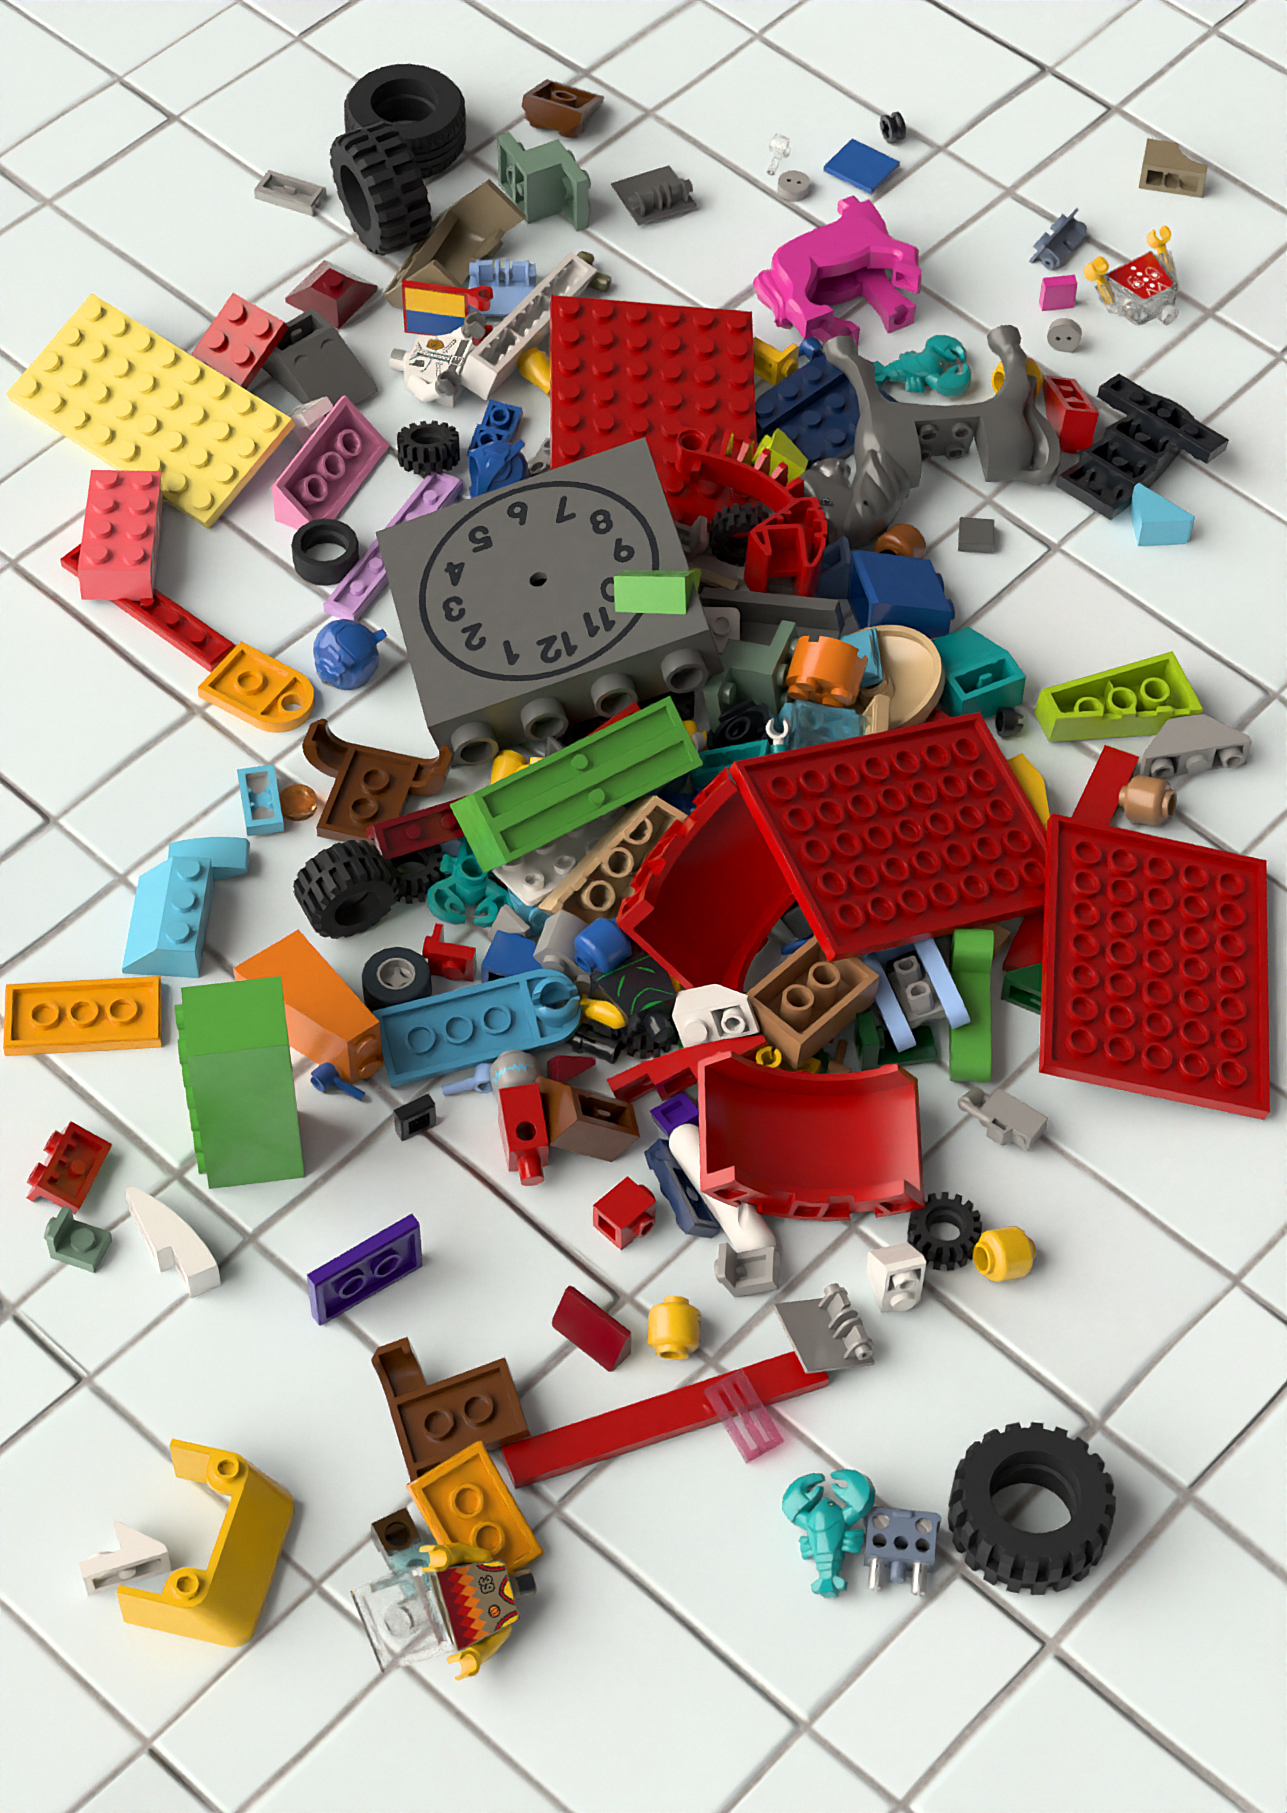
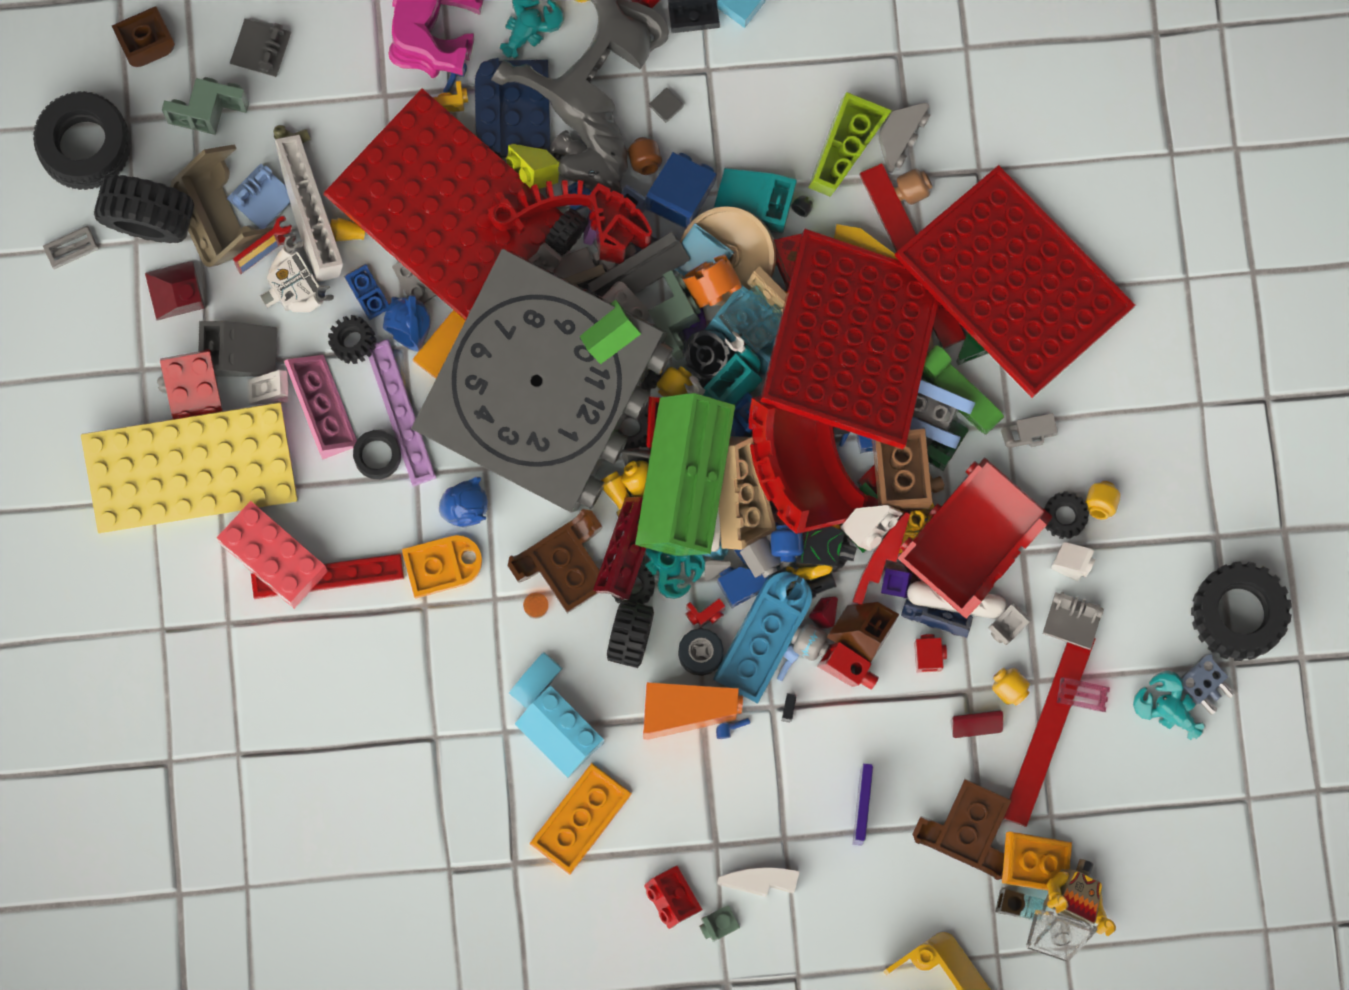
camera: 50 degrees left, 25 degrees up
bright green brick [174,976,305,1189] -> none
medium azure piece [237,764,284,836] -> none

